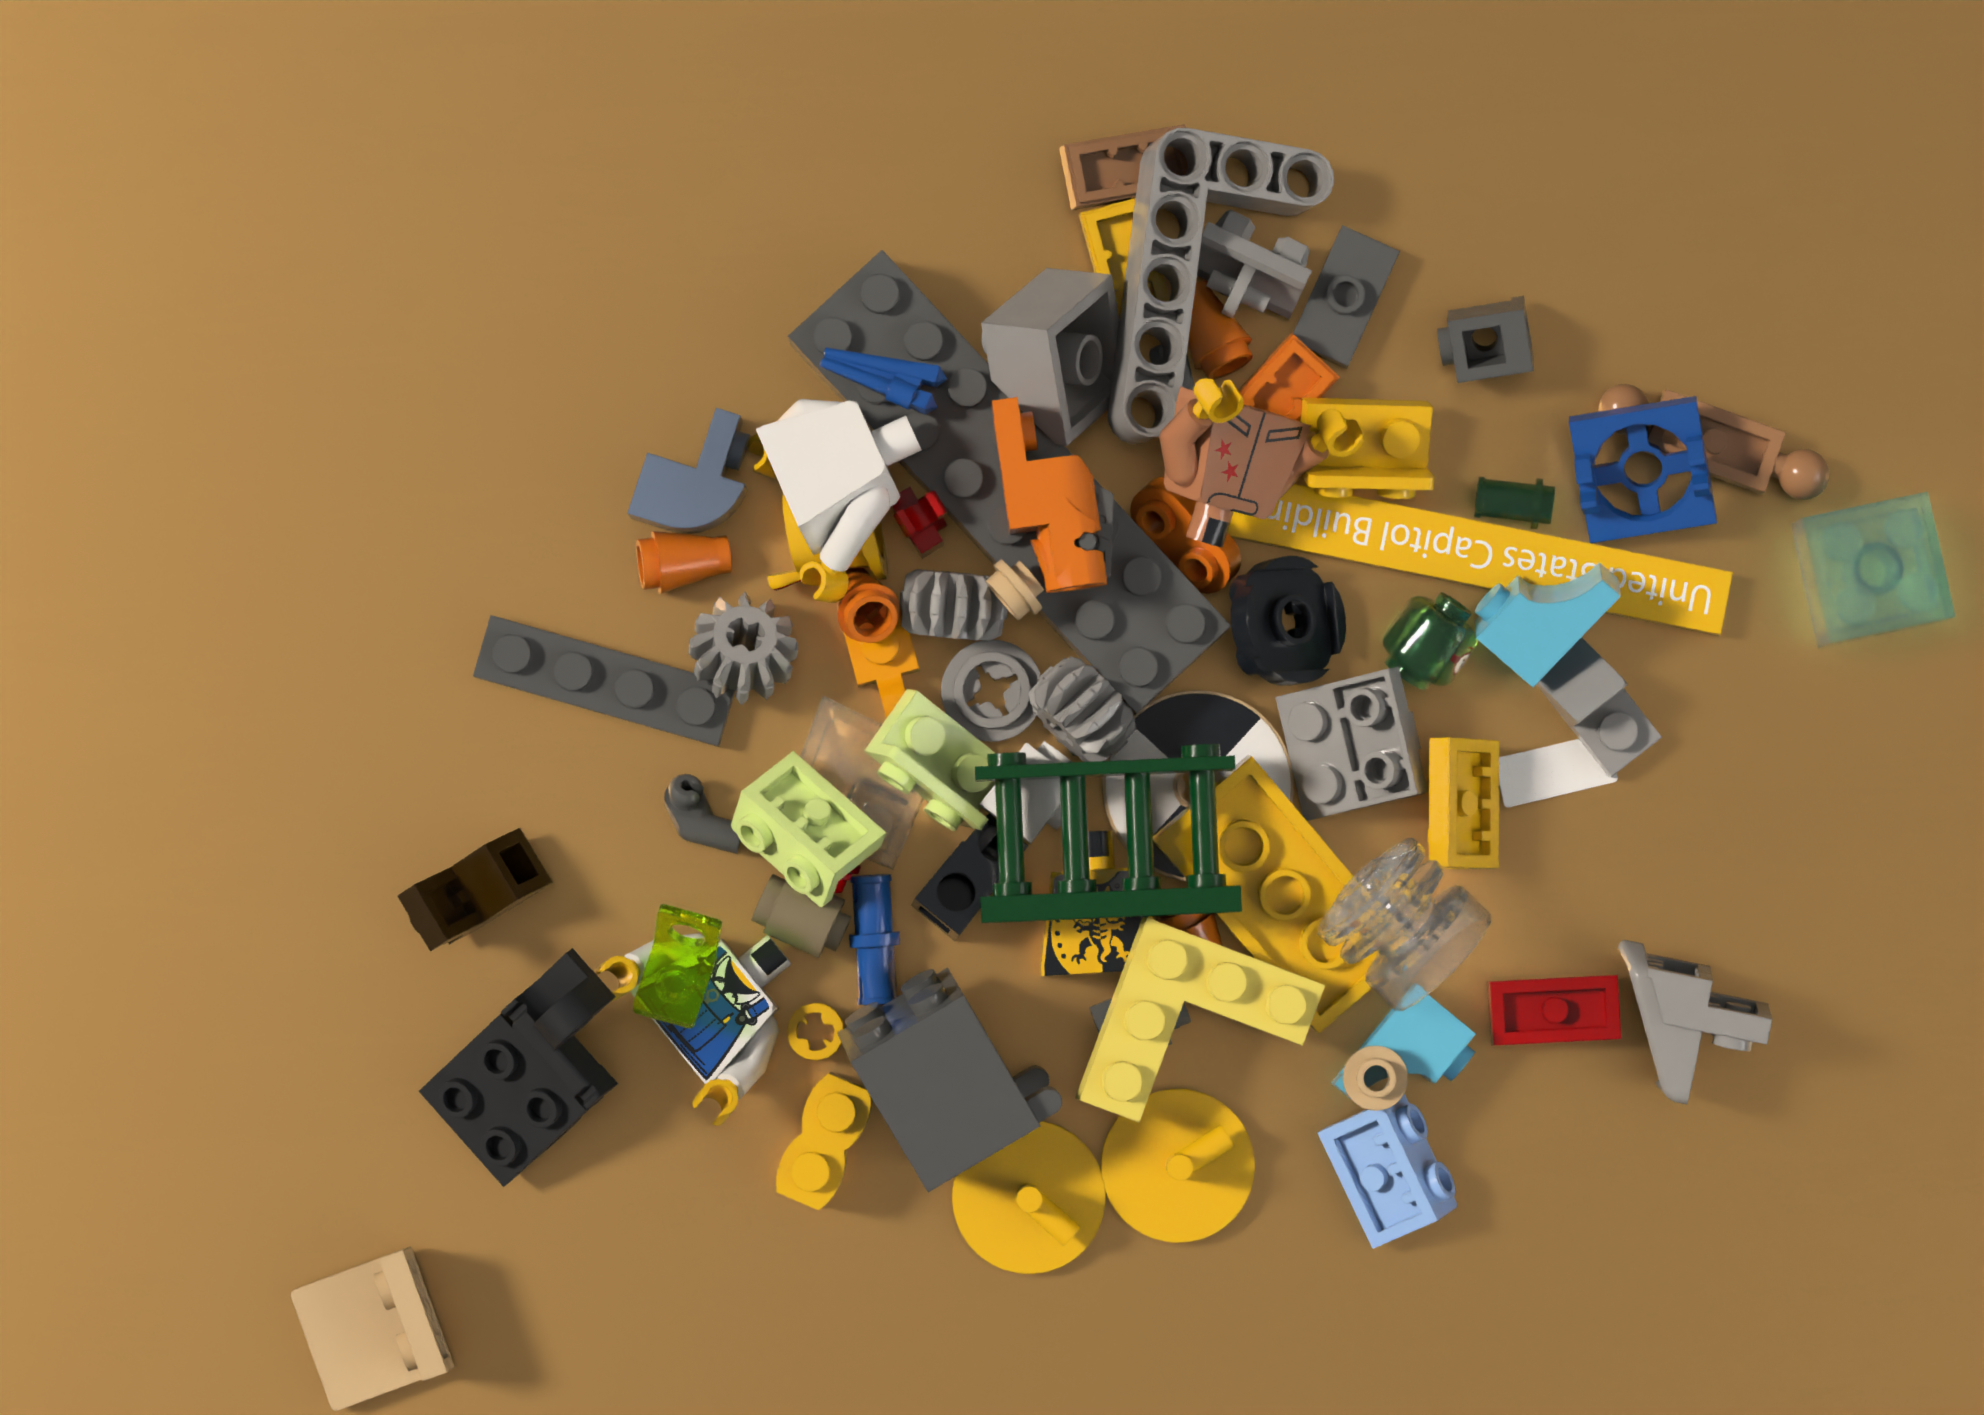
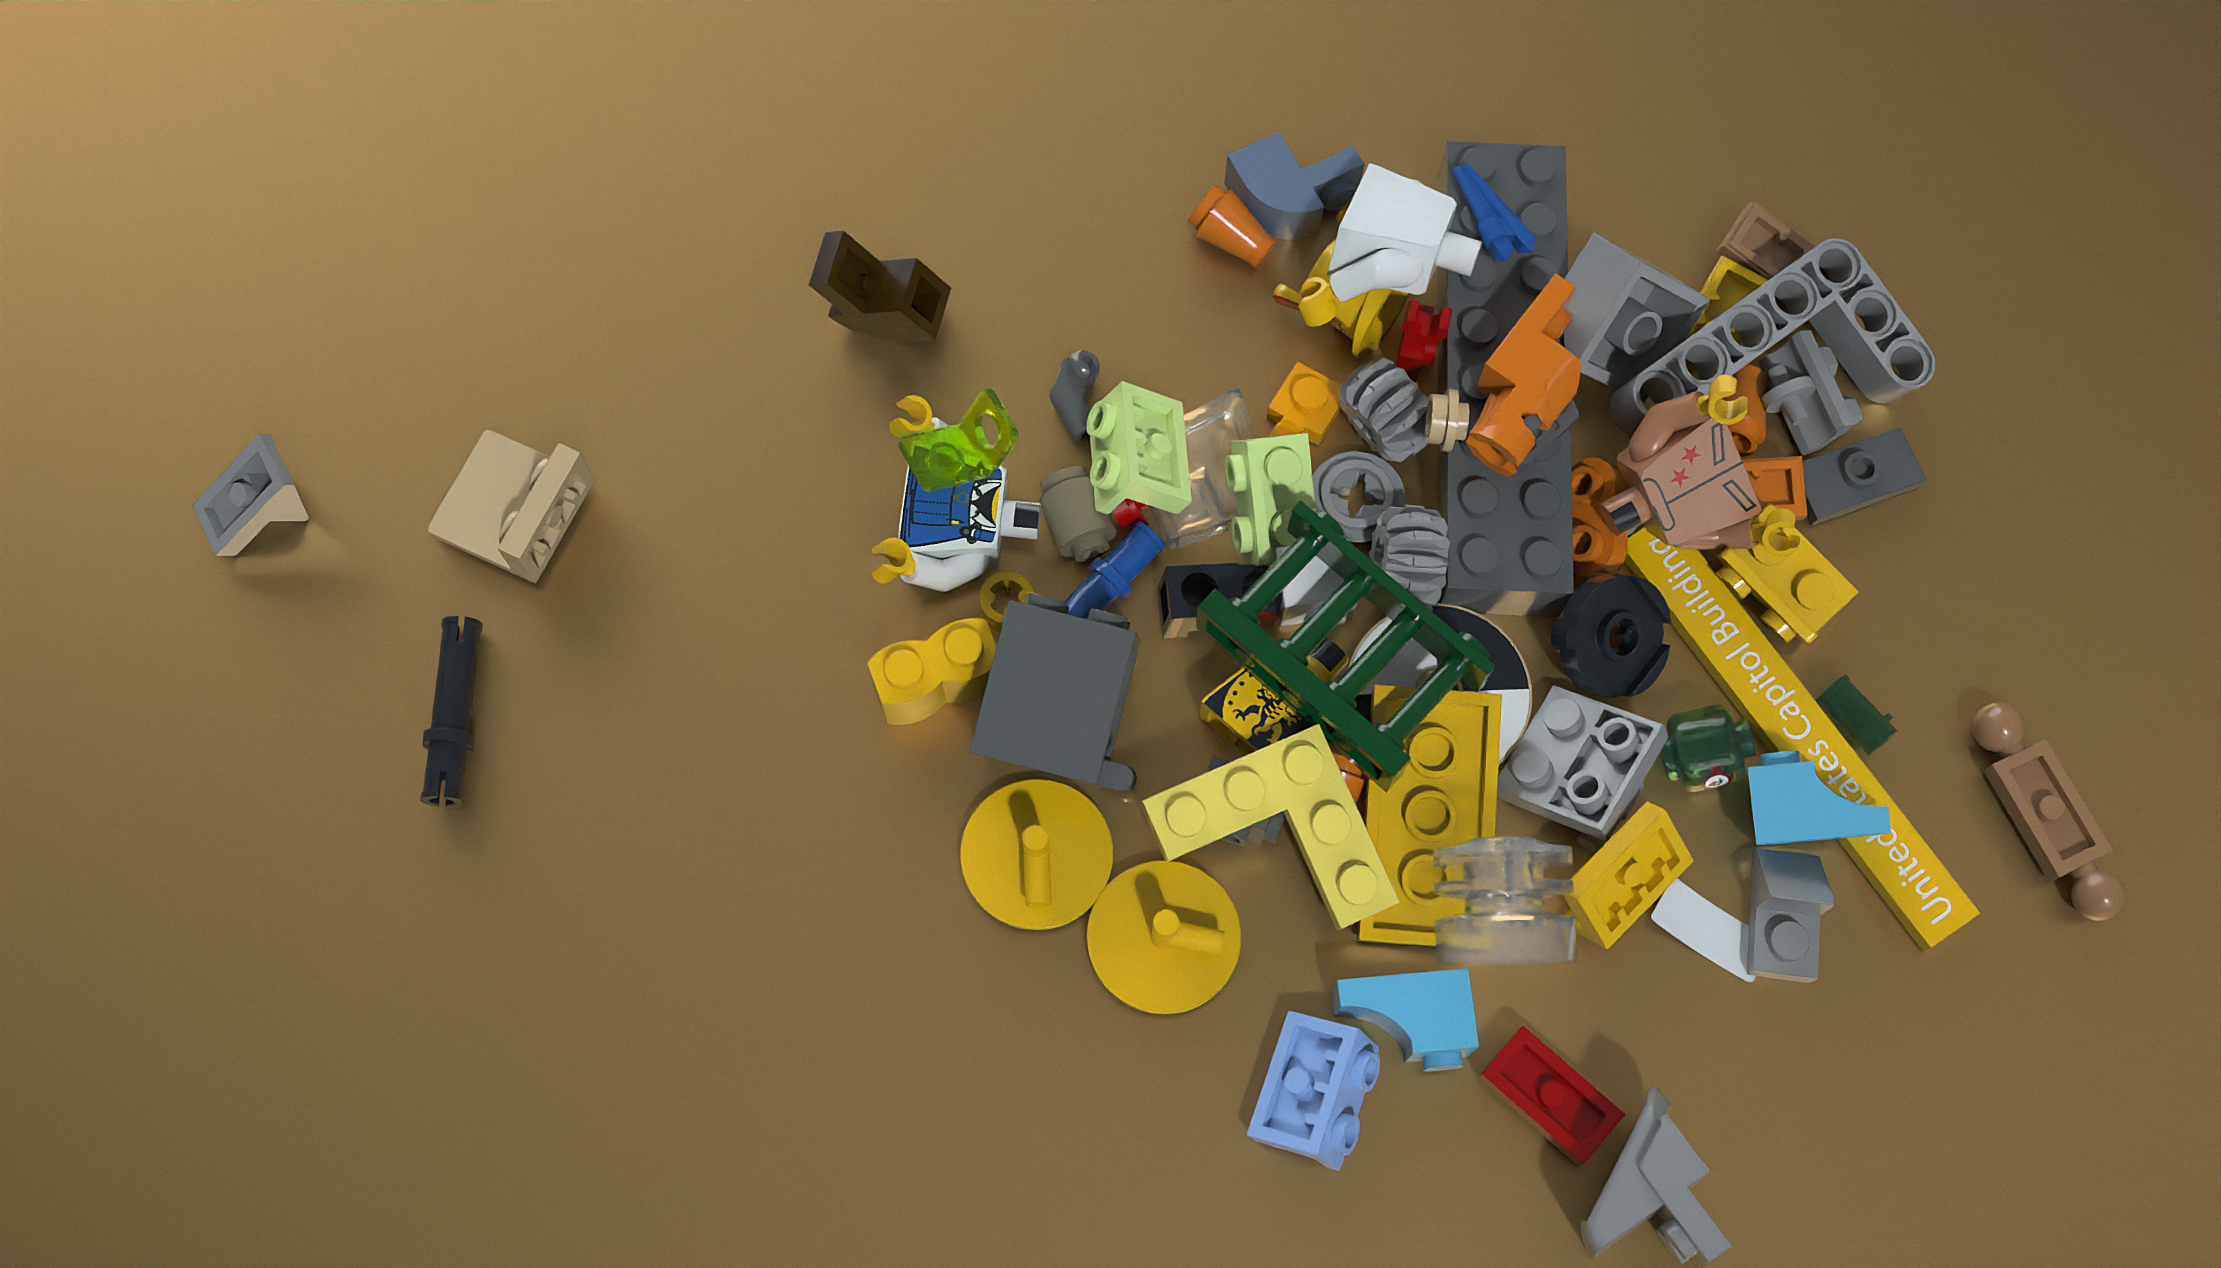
camera: 45 degrees right, 15 degrees down
black plate [419,948,618,1187] -> none
dark grey plate [473,615,736,747] -> none
light grey gear [688,591,798,706] -> none
orange cone [837,568,900,643] -> none
tan plate [1343,1046,1408,1111] -> none
dark grey brick [1437,296,1534,383] -> none
blue piece [1569,396,1717,543] -> none
clear light blue brick [1791,492,1955,648] -> none

